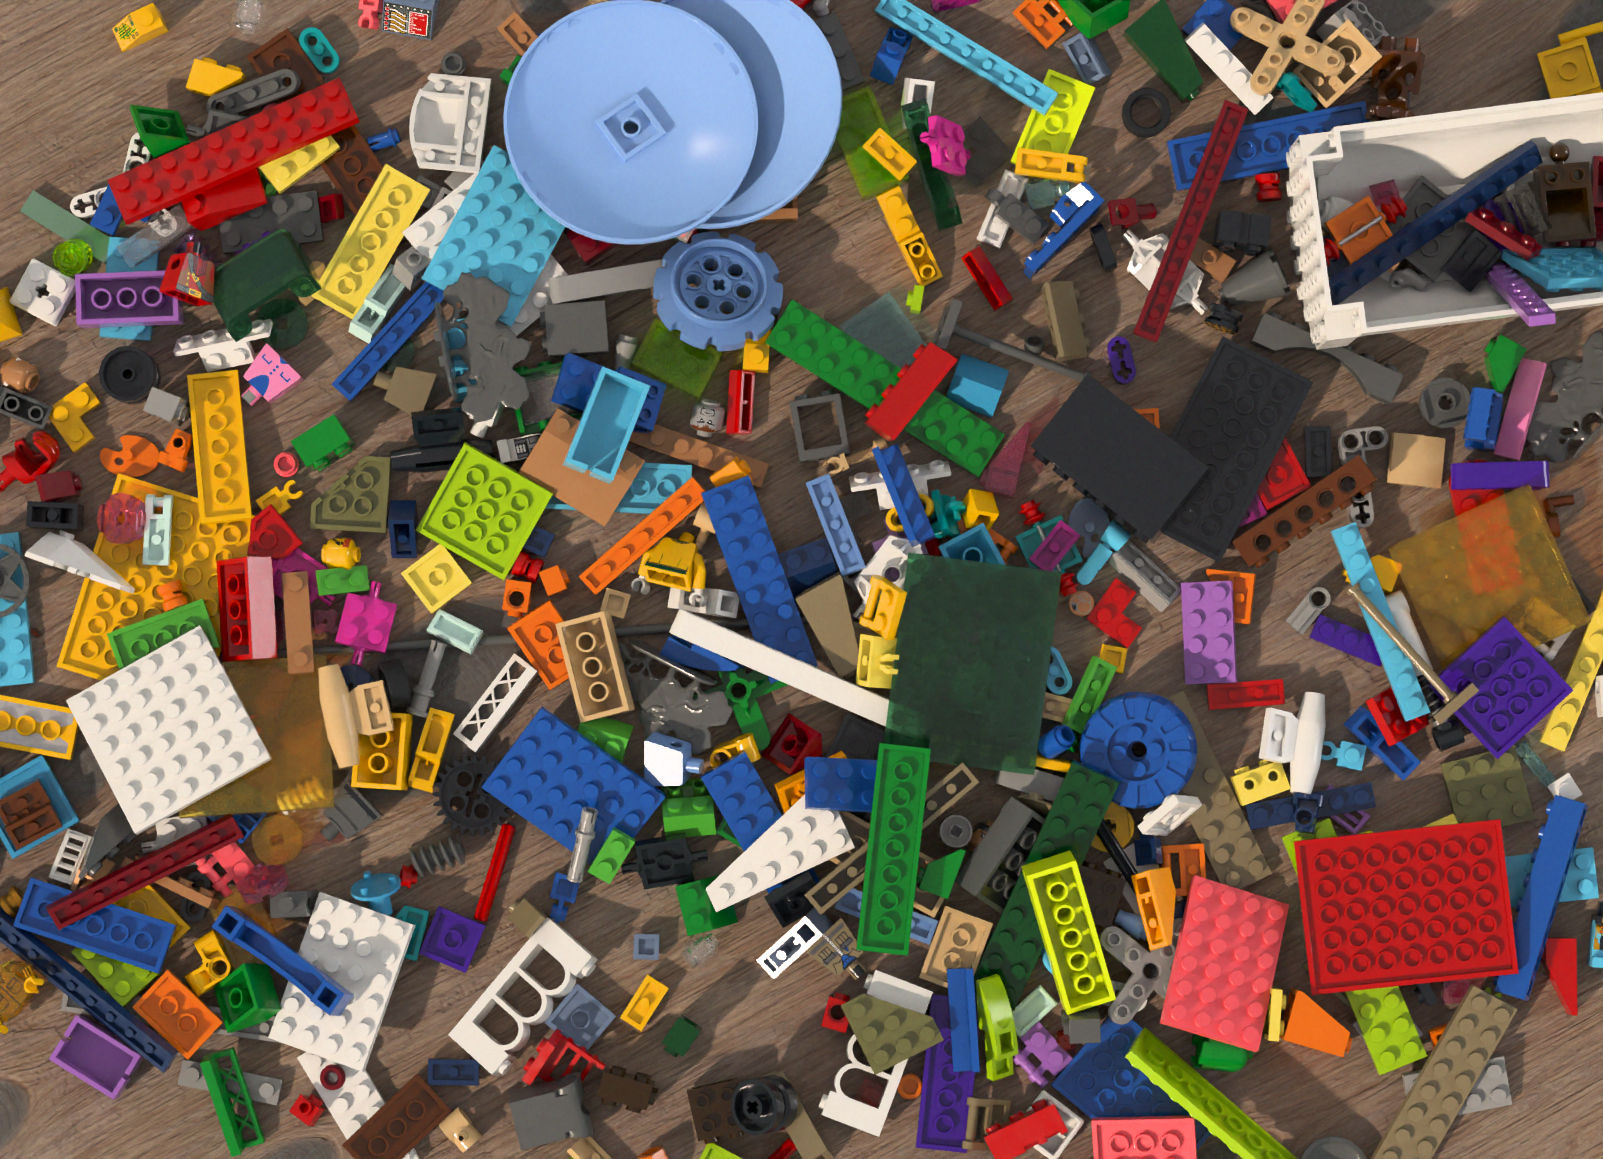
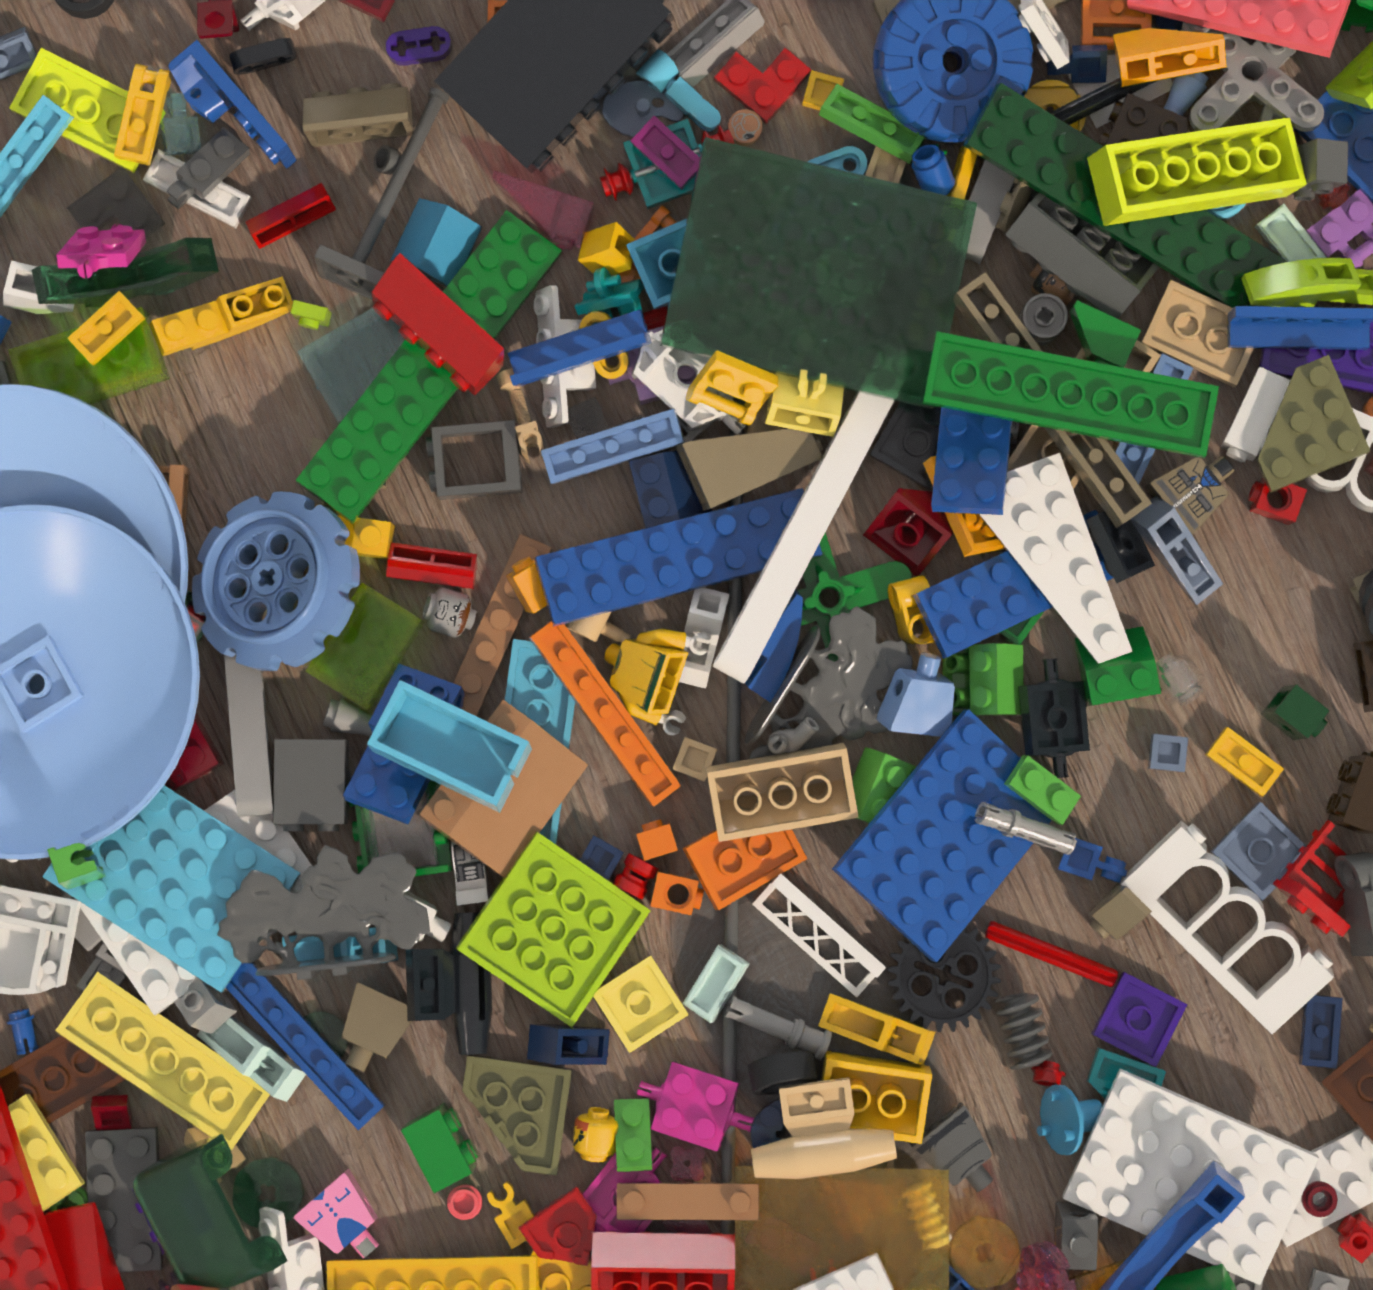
camera: 90 degrees left, 0 degrees up
none -> bright green hinge [47,843,106,890]
none -> light grey arm [767,717,819,754]

